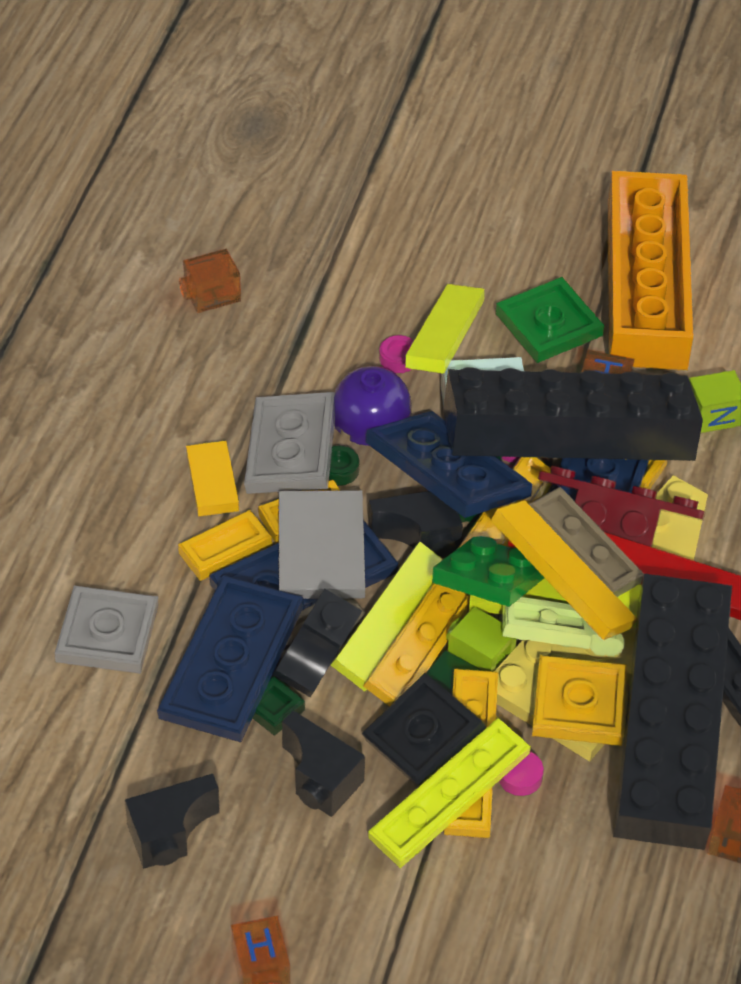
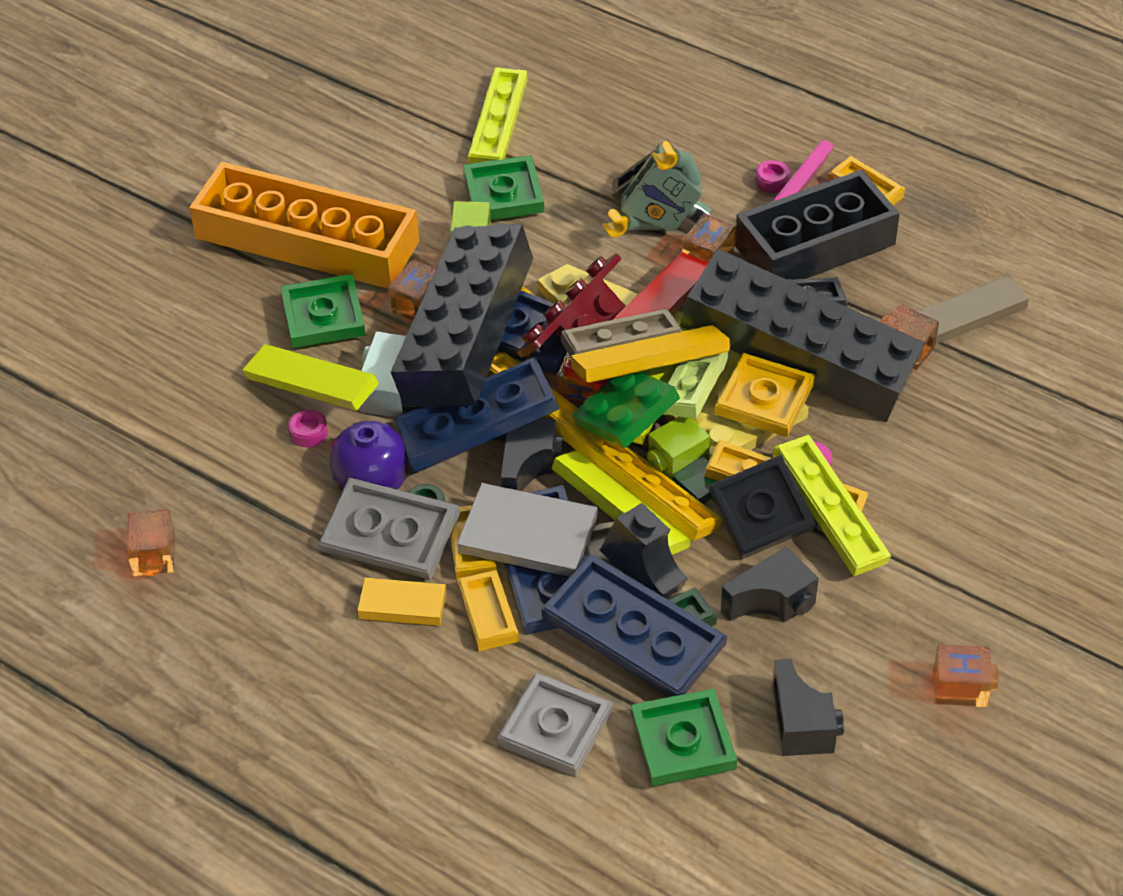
camera: 70 degrees left, 0 degrees up
none -> green plate [631,689,737,787]

